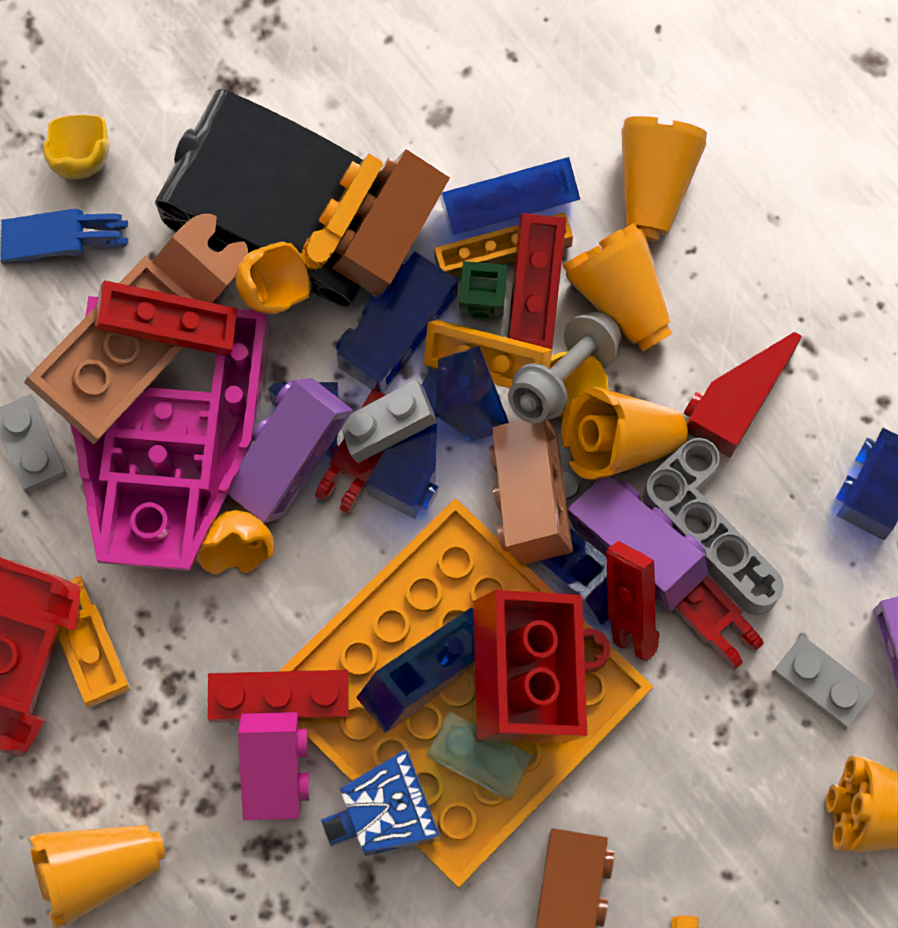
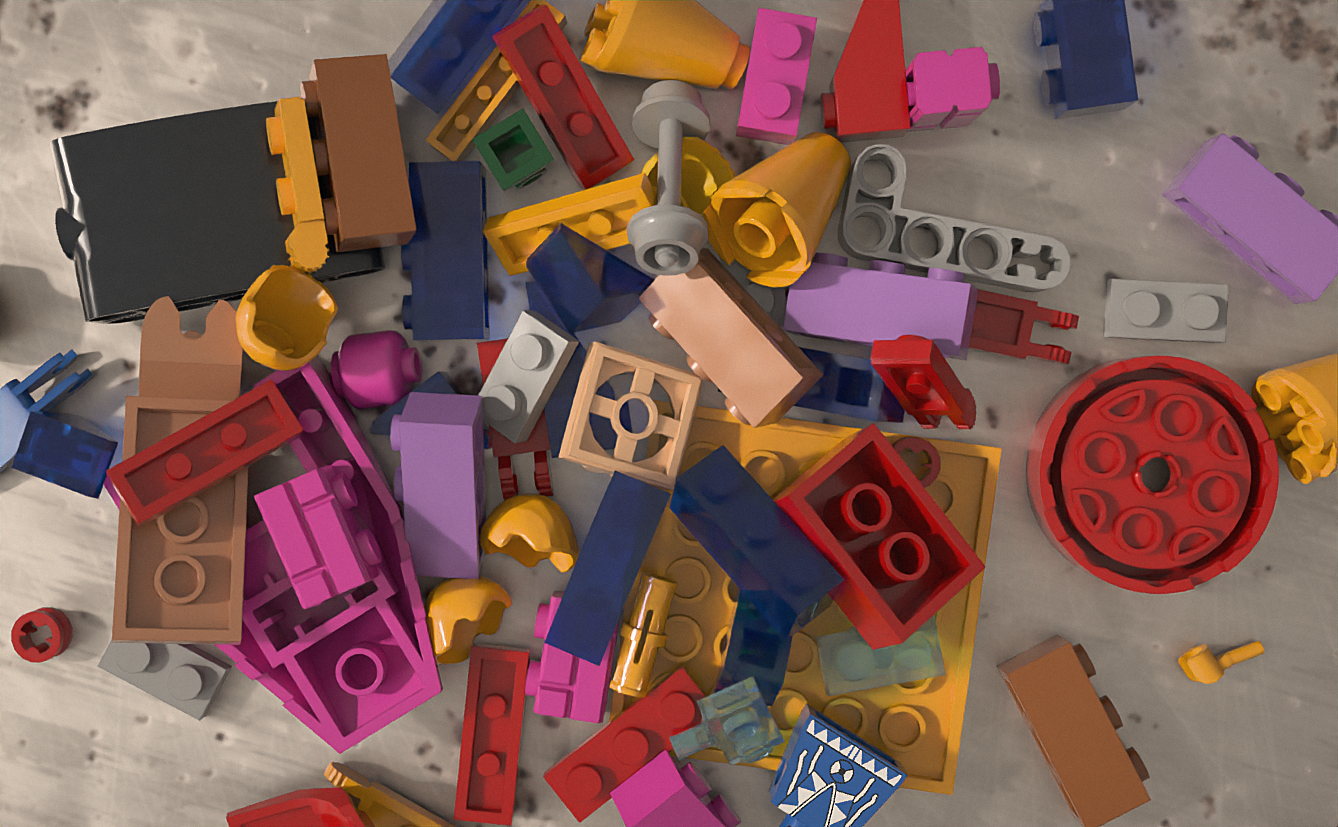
camera: 40 degrees left, 15 degrees up
none -> clear blue slope [11,411,118,499]
none -> dark pink brick [254,465,382,609]
none -> dark pink head [331,330,423,409]
none -> red plate [453,643,531,826]
none -> light orange hair [480,493,580,572]
none -> dark pink brick [525,591,623,723]
none -> clear blue slope [544,470,671,666]
none -> light nougat piece [558,341,703,490]
none -> light orange pin [609,572,678,698]
none -> clear blue brick [669,445,844,641]
none -> clear light blue plate [669,676,785,766]
none -> dark pink brick [736,7,817,145]
none -> dark pink brick [905,47,1000,132]
none -> red brick [1026,356,1279,594]

